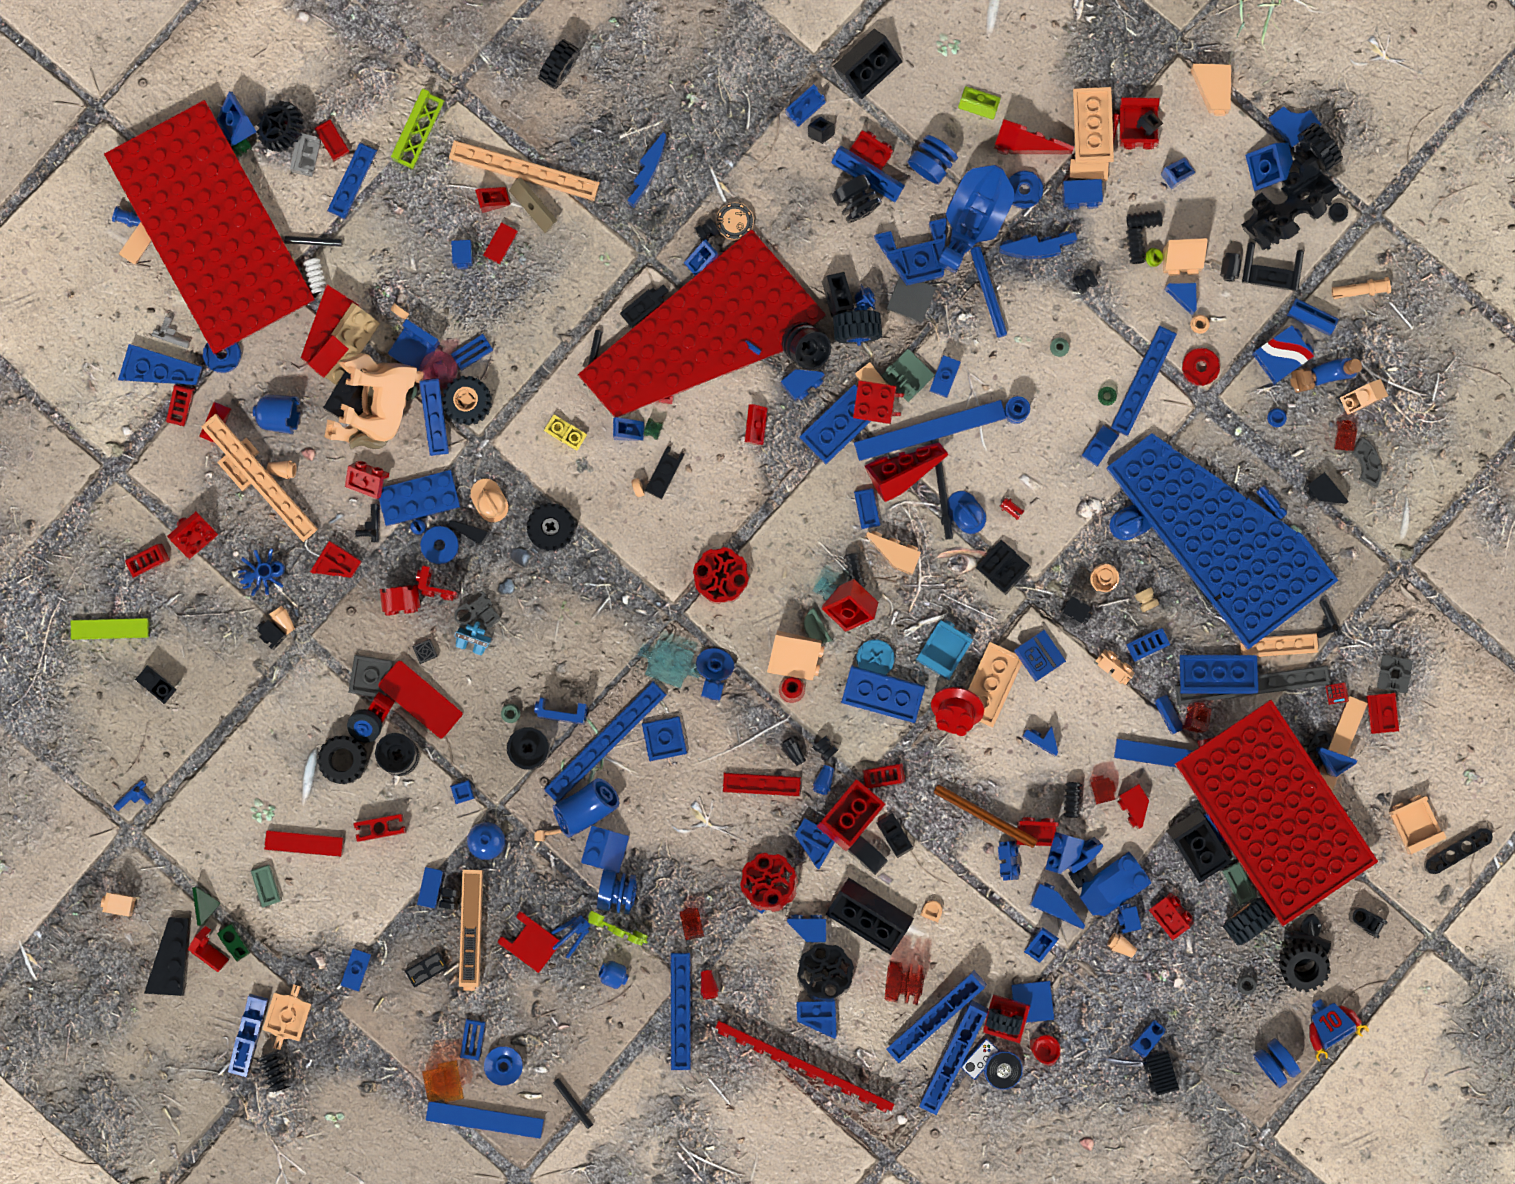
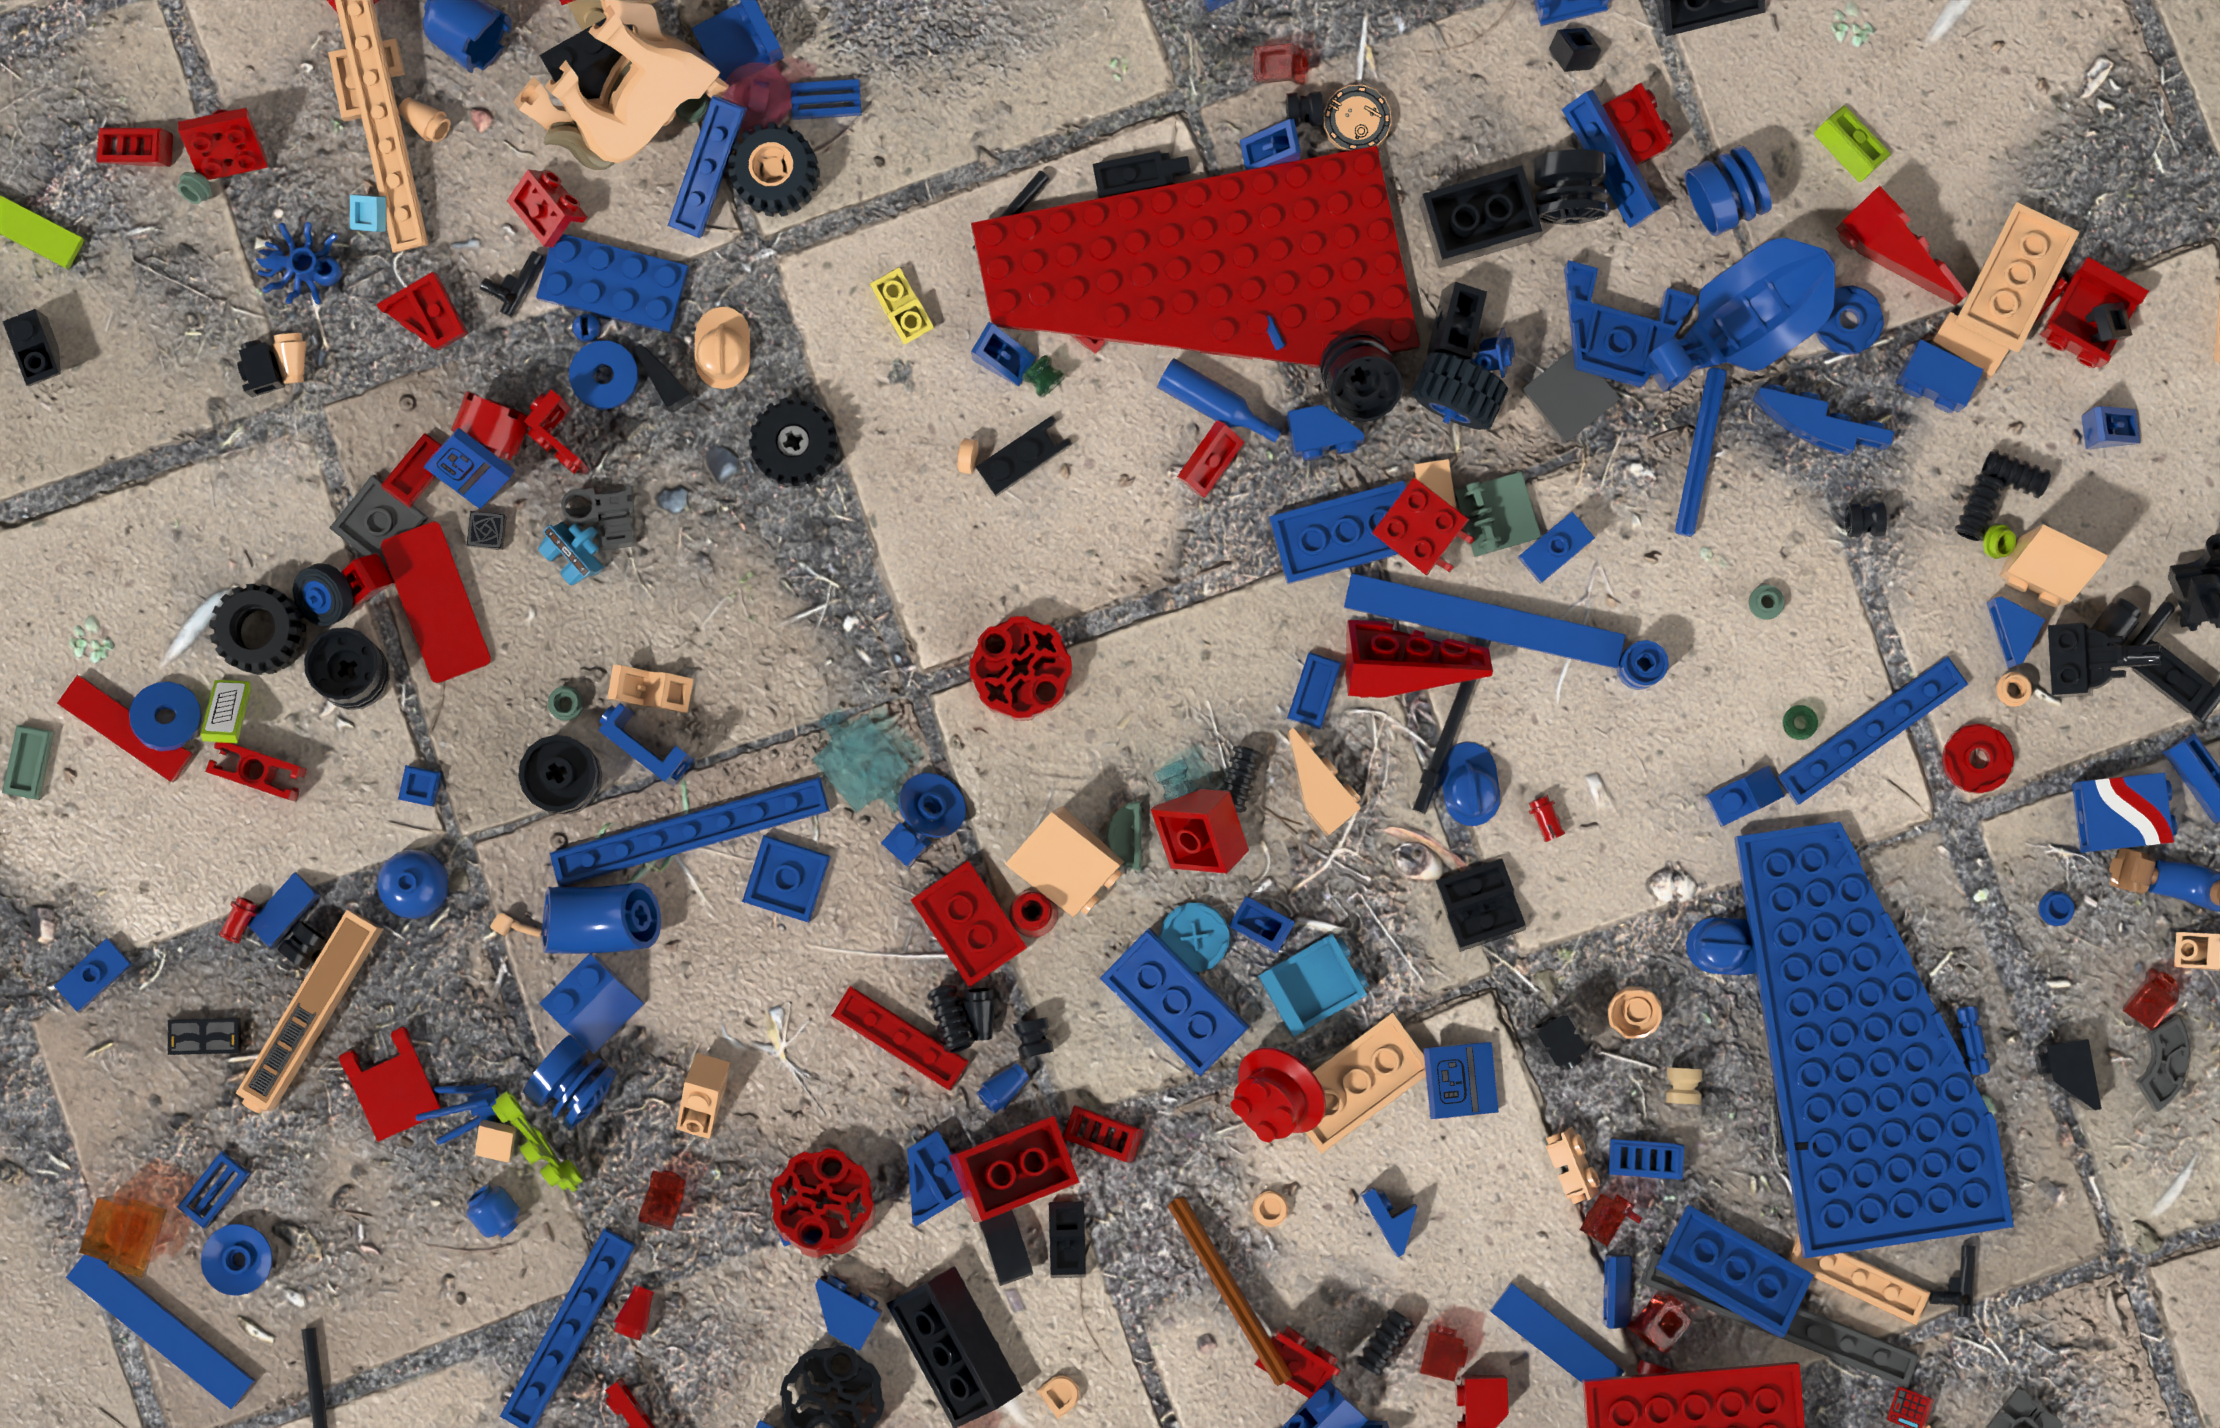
camera: 30 degrees right, 0 degrees up
blue hinge [998,841,1021,881] -> none
none -> blue tile [129,682,202,751]
none -> sand green plate [177,172,212,204]
none -> tile [200,680,251,743]
none -> red pin [219,896,257,944]
none -> medium azure tile [350,194,386,232]
none -> red tile [381,433,441,509]
none -> blue tile [424,428,515,509]
none -> light nougat tile [475,1119,516,1163]
none -> light nougat slope [607,665,693,713]
none -> light nougat slope [676,1053,731,1139]
none -> red plate [911,860,1027,988]
none -> black piece [927,985,975,1053]
none -> blue piece [1157,358,1282,443]
none -> blue slope [1229,896,1295,954]
none -> light nougat tile [1252,1191,1288,1227]
none -> clear red bracket [1253,43,1309,85]
none -> black brick [1419,165,1543,268]
none -> clear red bracket [1579,1193,1643,1247]
none -> black brick [2048,623,2162,698]

